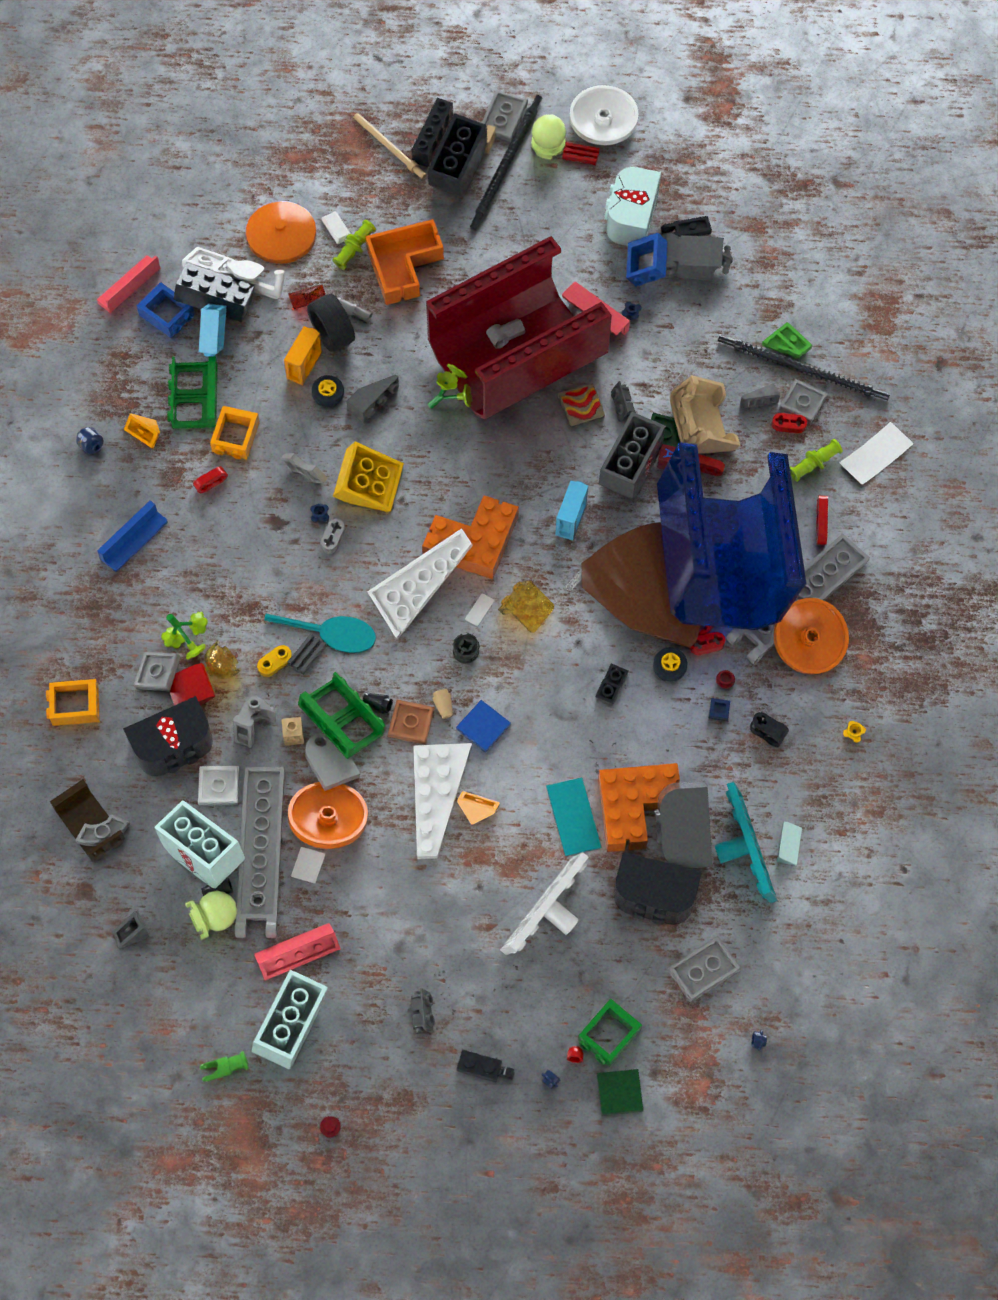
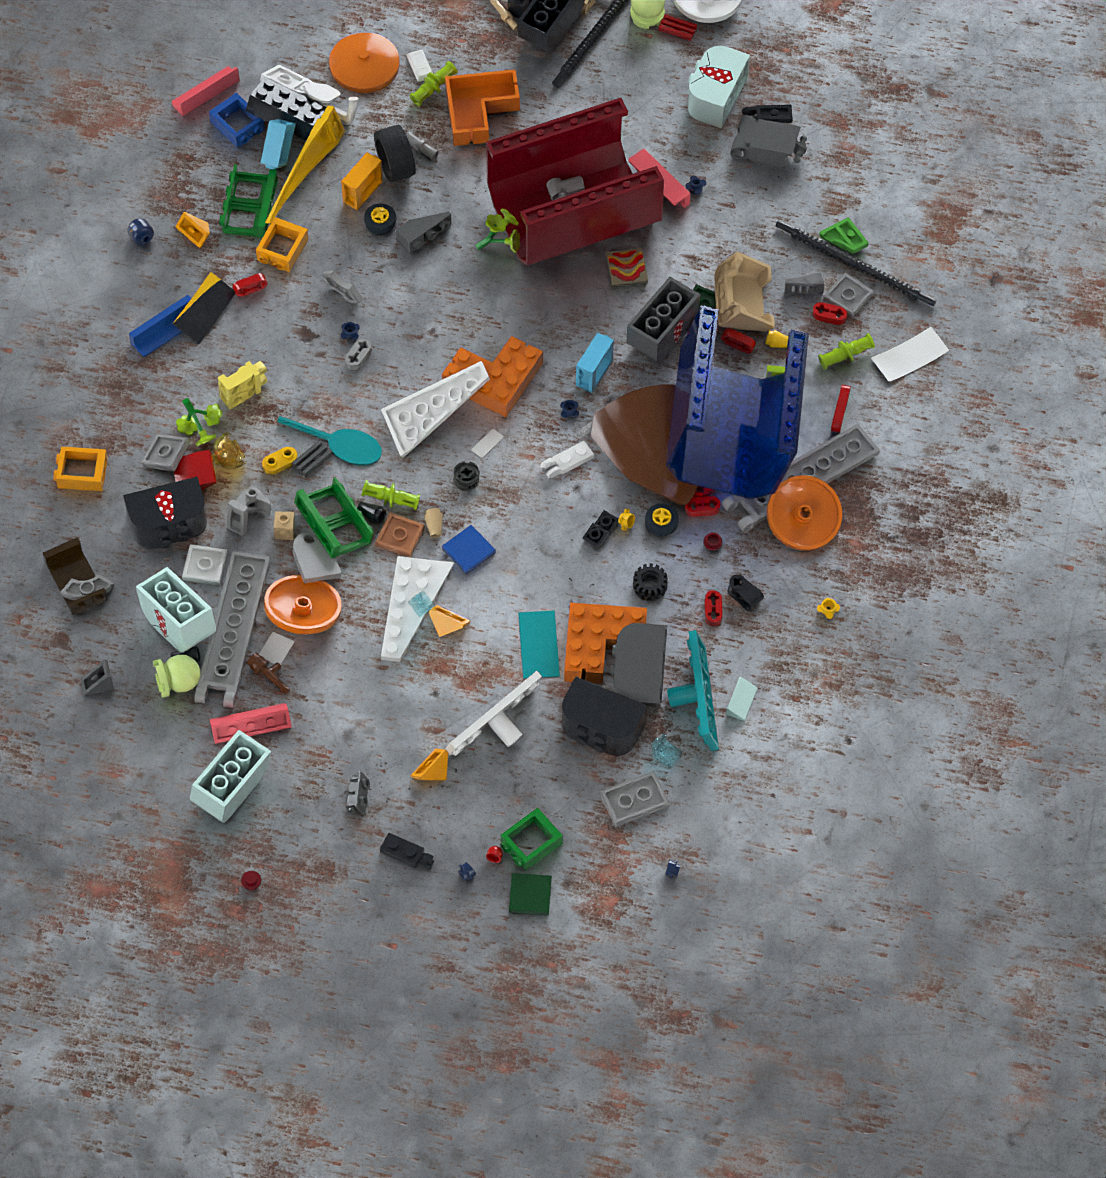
camera: 10 degrees right, 5 degrees down
bright green piece [200,1051,249,1082] -> none
clear red slope [288,284,326,310] -> none
yellow slope [333,441,404,512] -> none
clear yellow bracket [498,580,555,633] -> none
dark grey hinge [611,381,636,422] -> none
blue window [626,233,667,287] -> none
dark blue plate [708,698,731,721] -> none
none -> black sticker [173,272,235,344]
none -> light yellow hips [218,361,267,410]
none -> reddish brown piece [246,652,290,695]
none -> yellow plate [265,106,345,223]
none -> lime piece [361,480,421,511]
none -> clear light blue brick [408,590,435,617]
none -> light orange slope [410,748,448,780]
none -> white hinge [540,441,594,478]
none -> dark blue plate [560,400,579,418]
none -> yellow plate [618,508,635,531]
none -> black tyre [633,563,668,601]
none -> clear light blue bracket [651,734,682,769]
none -> red beam [704,590,723,627]
none -> yellow cone [765,330,794,349]
none -> lime tile [766,365,786,382]

